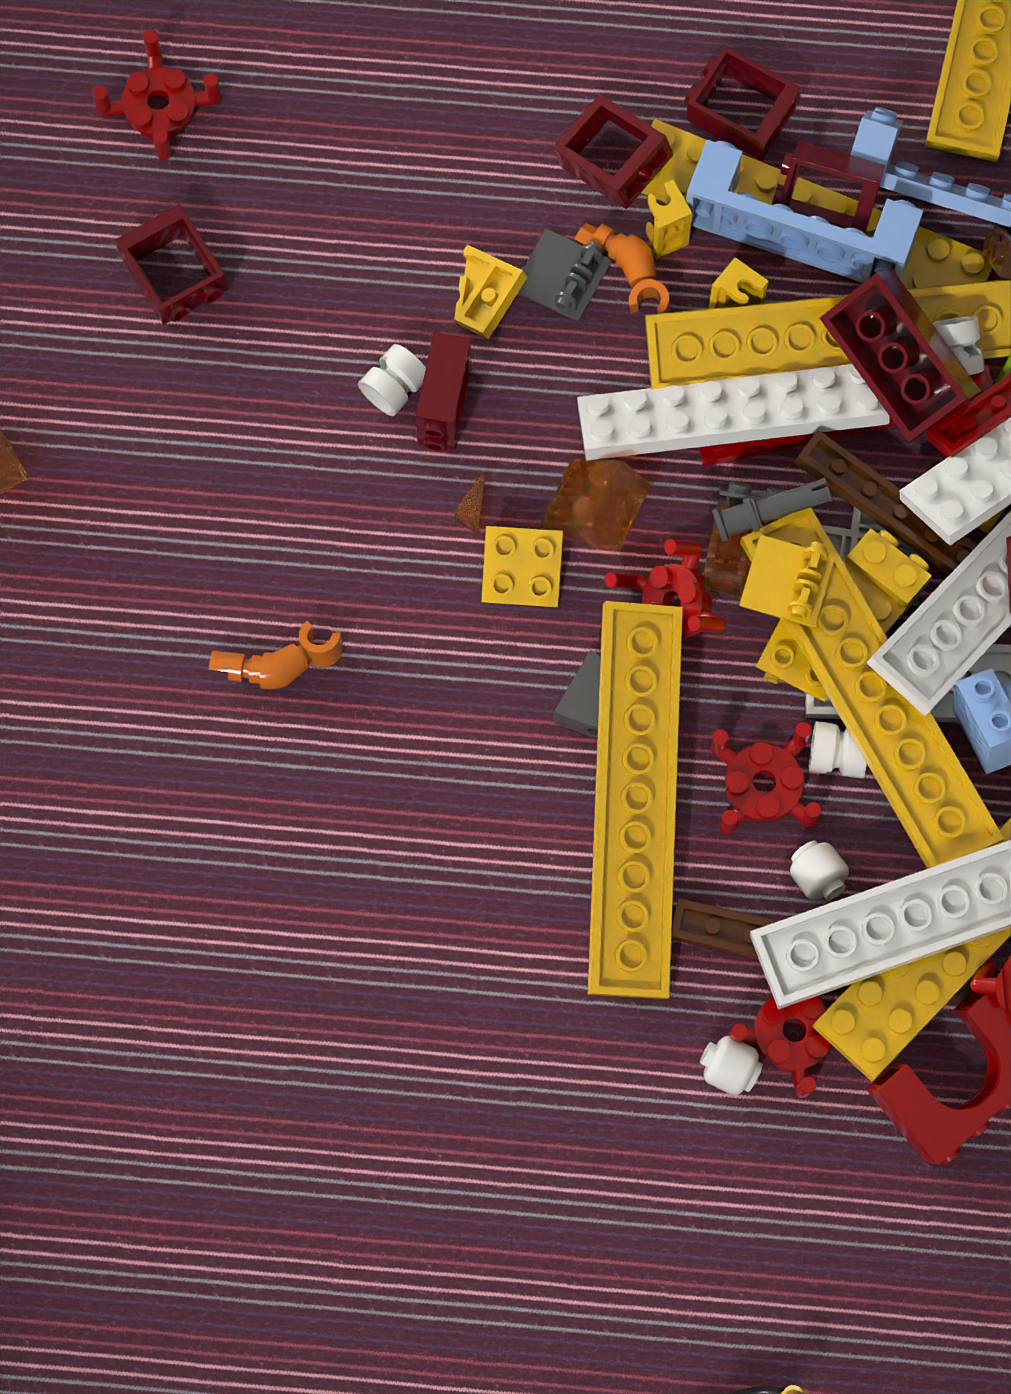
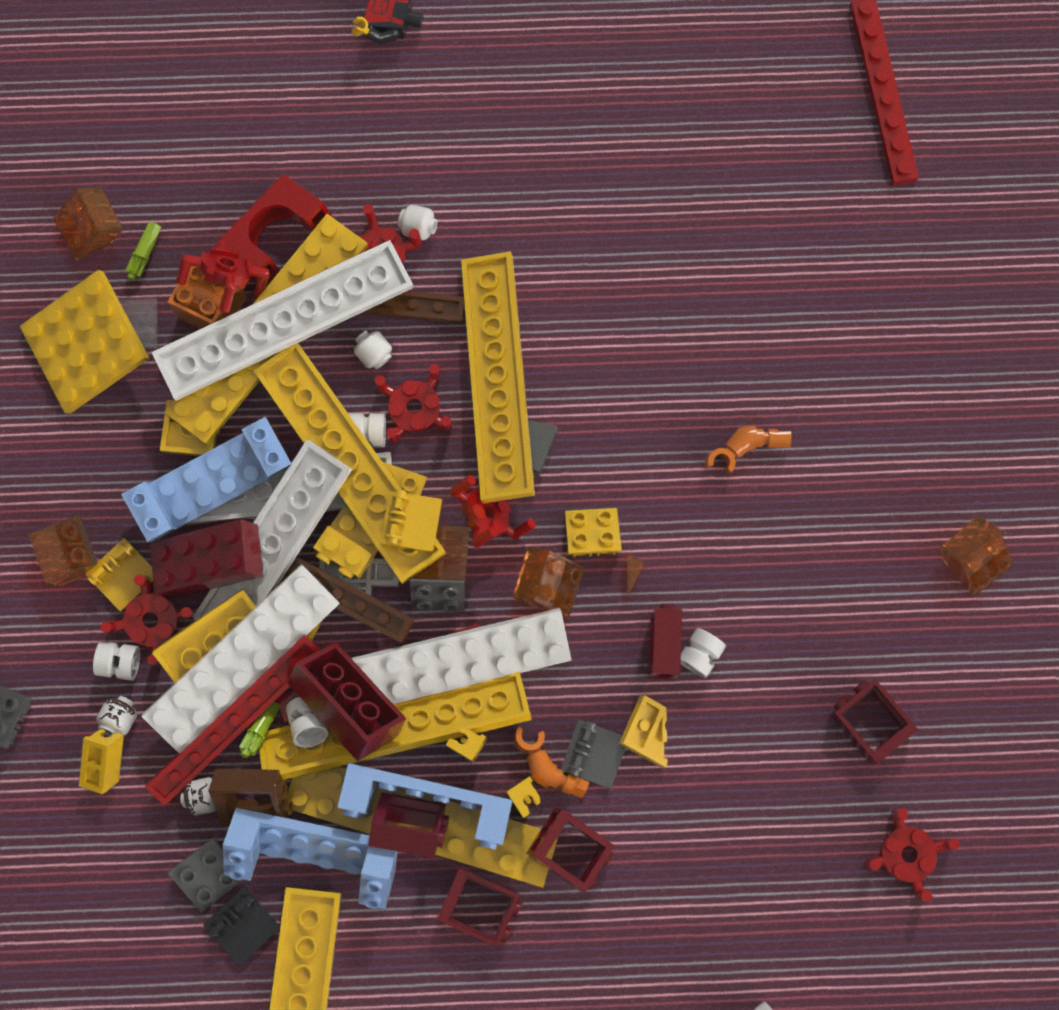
camera: 170 degrees right, 5 degrees up
dark grey pin [712,477,832,543] -> none

